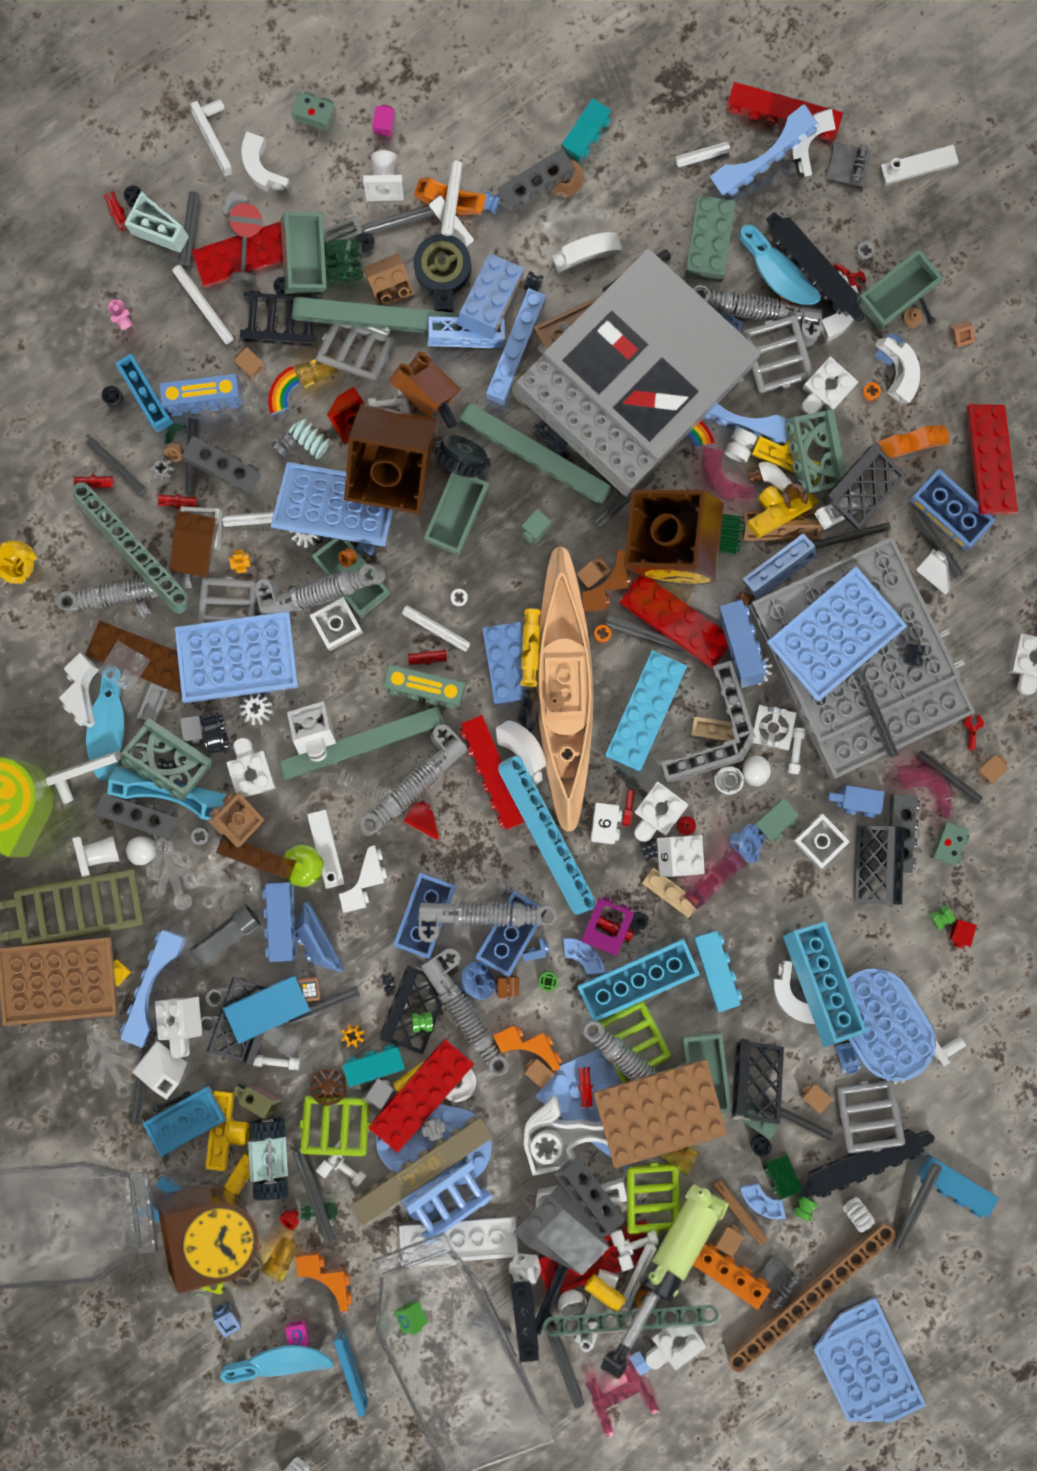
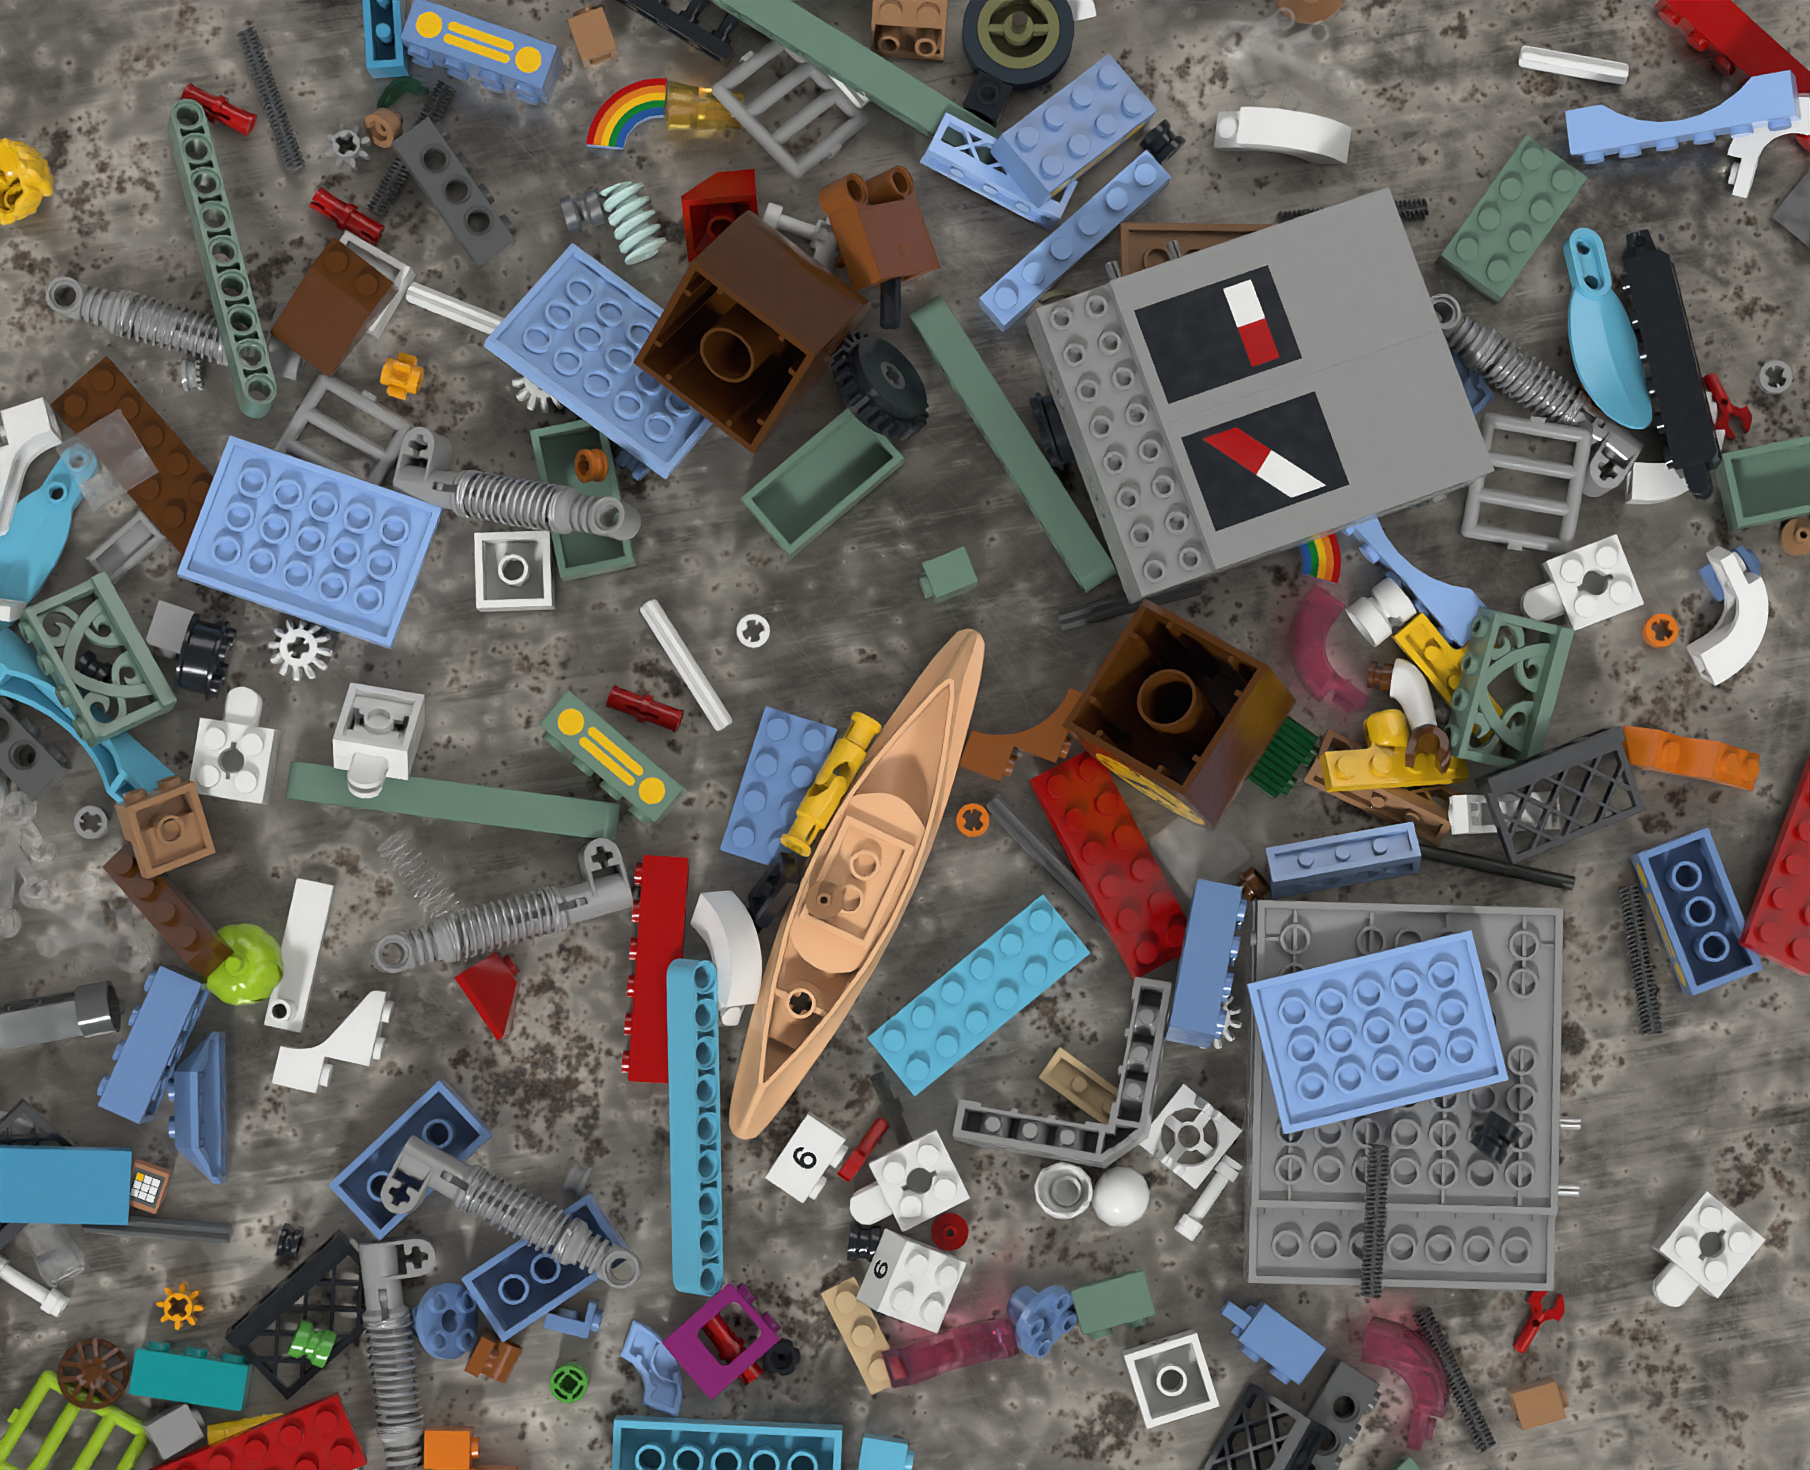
camera: 20 degrees right, 0 degrees up
medium nougat brick [577,556,612,589] -> none
white slope [916,549,950,594] -> none

